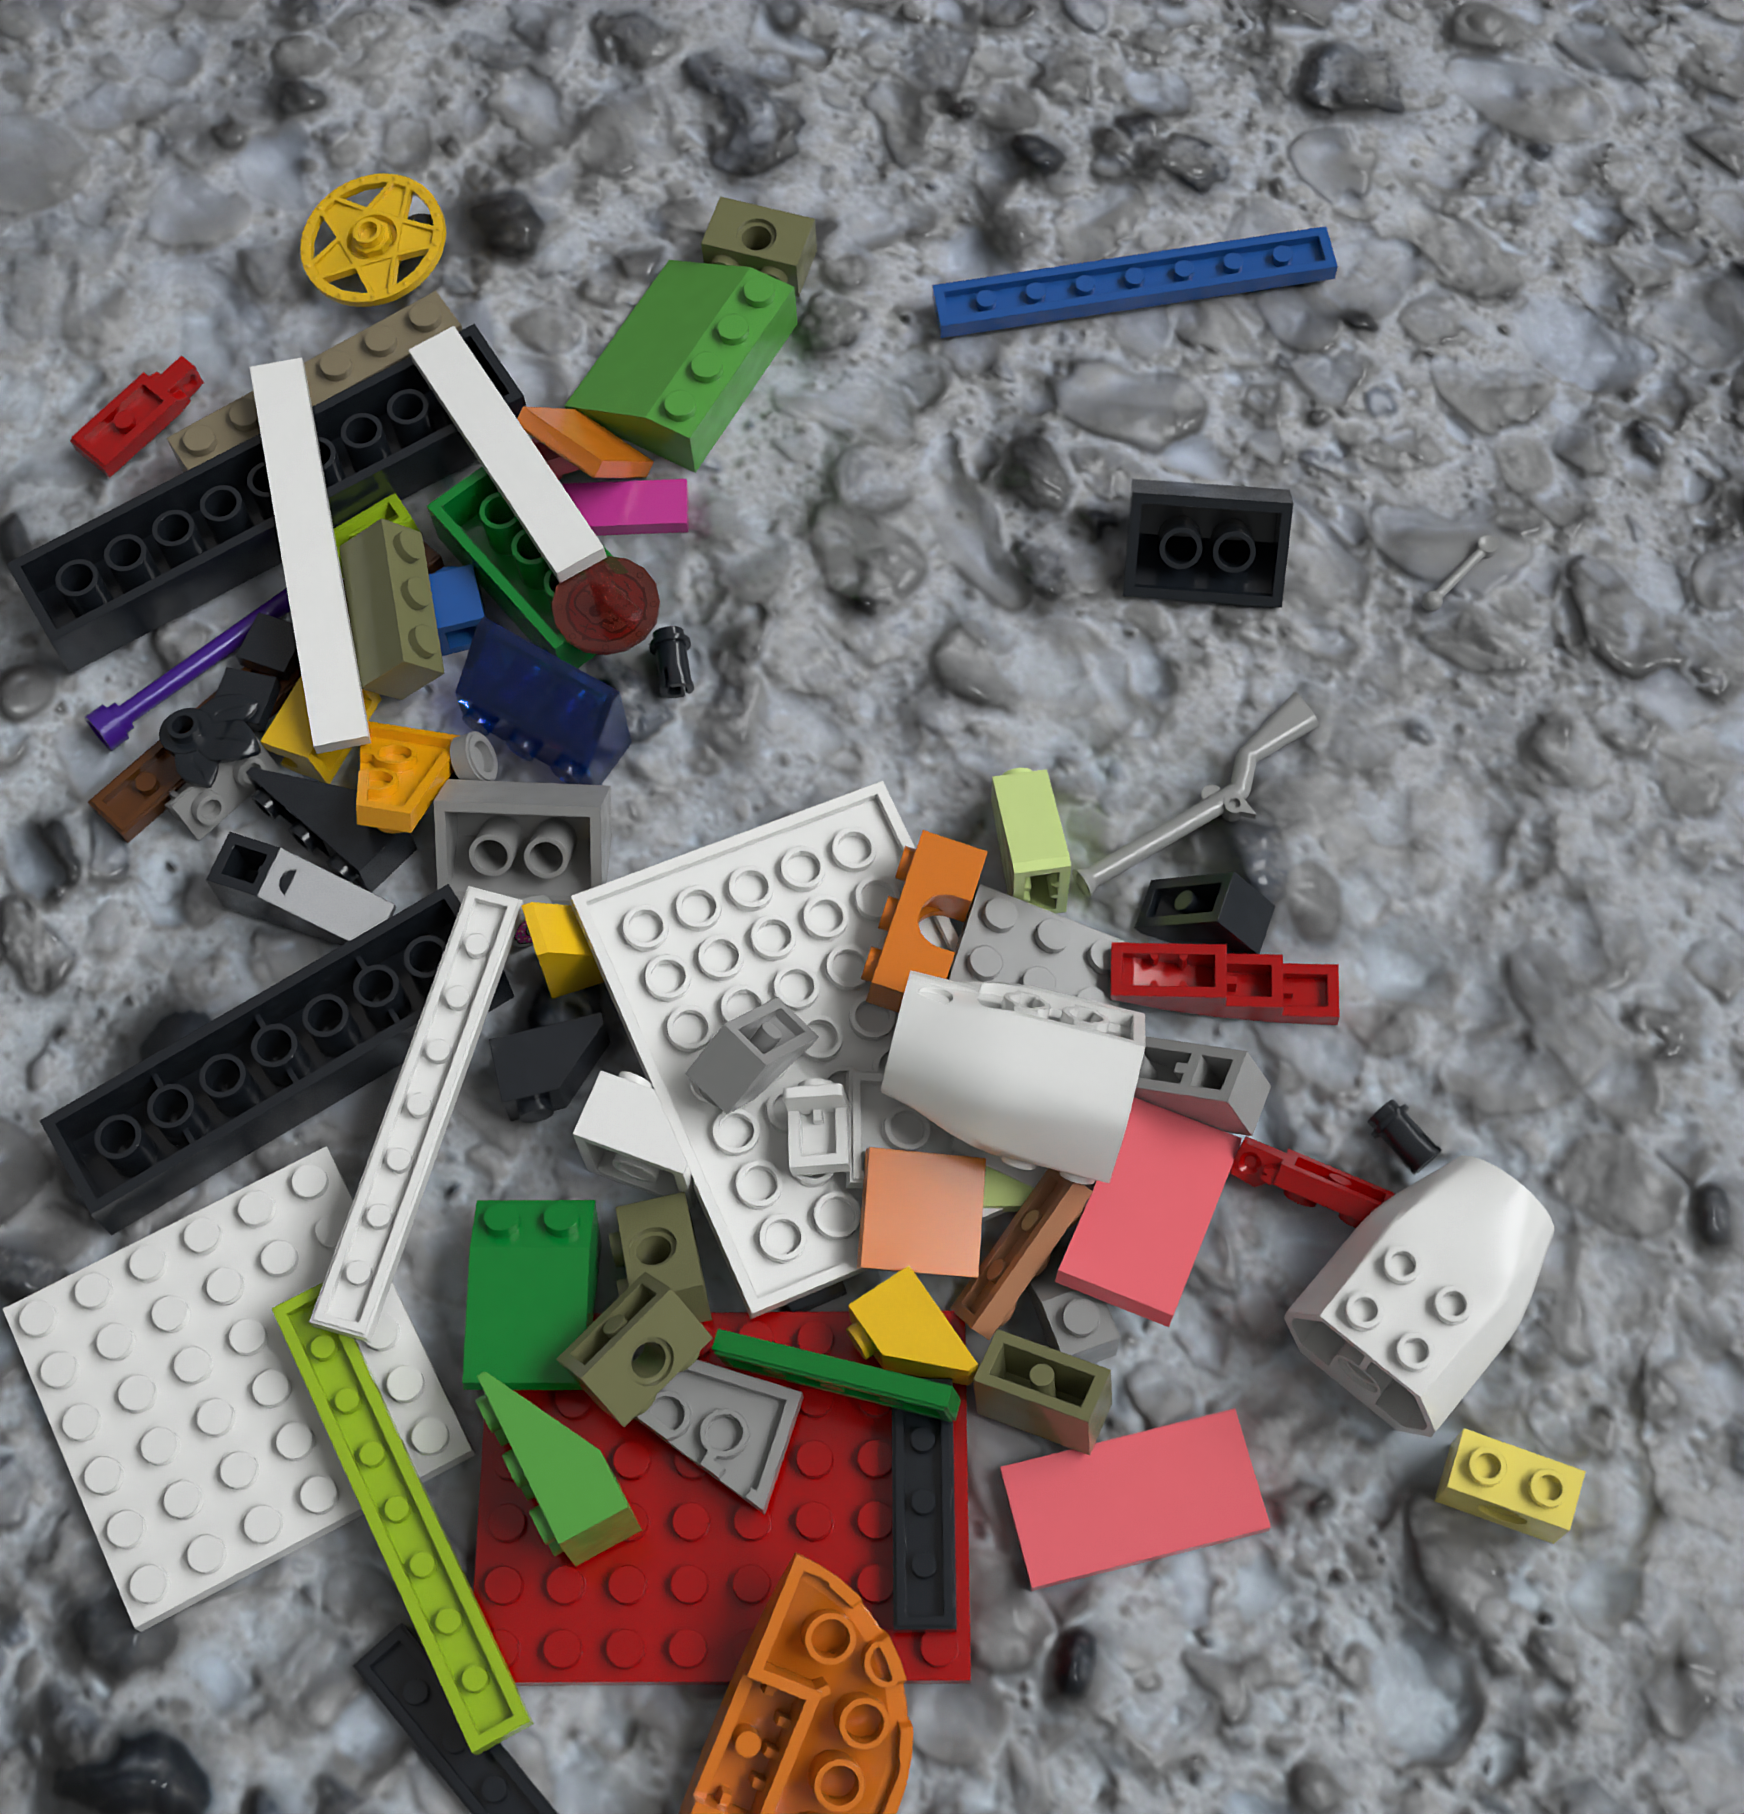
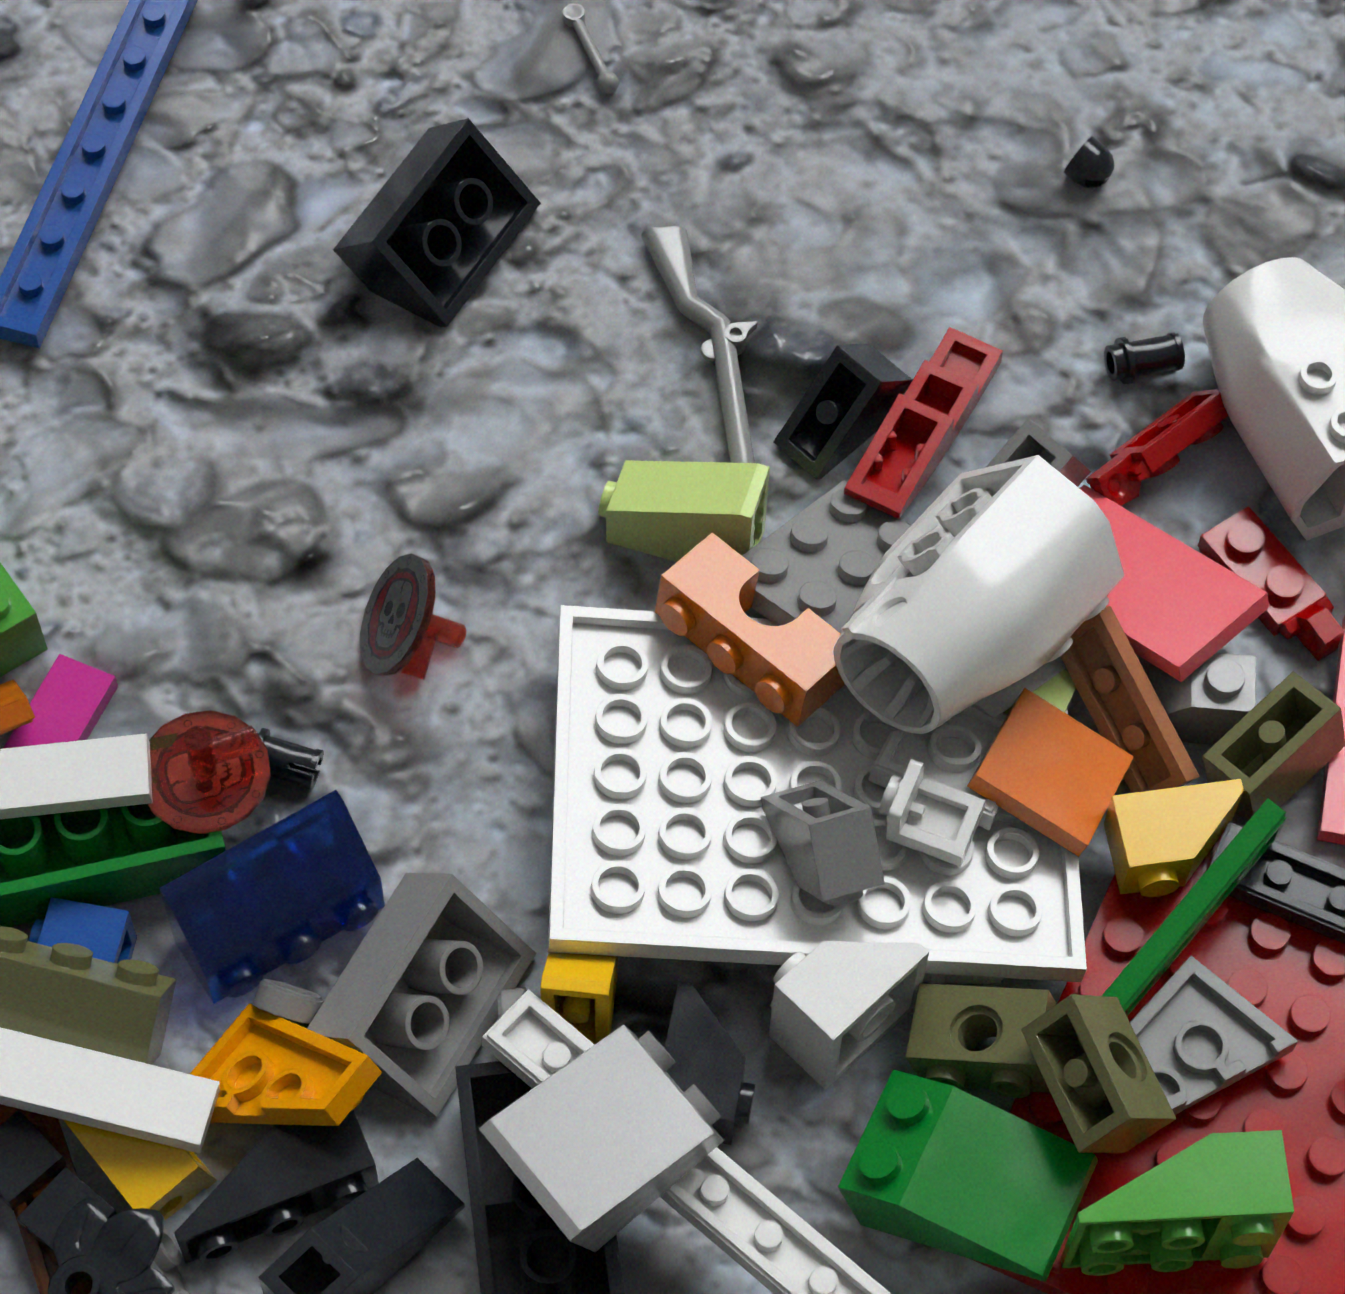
camera: 70 degrees left, 5 degrees down
none -> shield [360,553,466,680]
none -> slope [479,1024,724,1252]
none -> black hinge [1064,136,1115,188]
none -> red hinge [1197,506,1345,661]

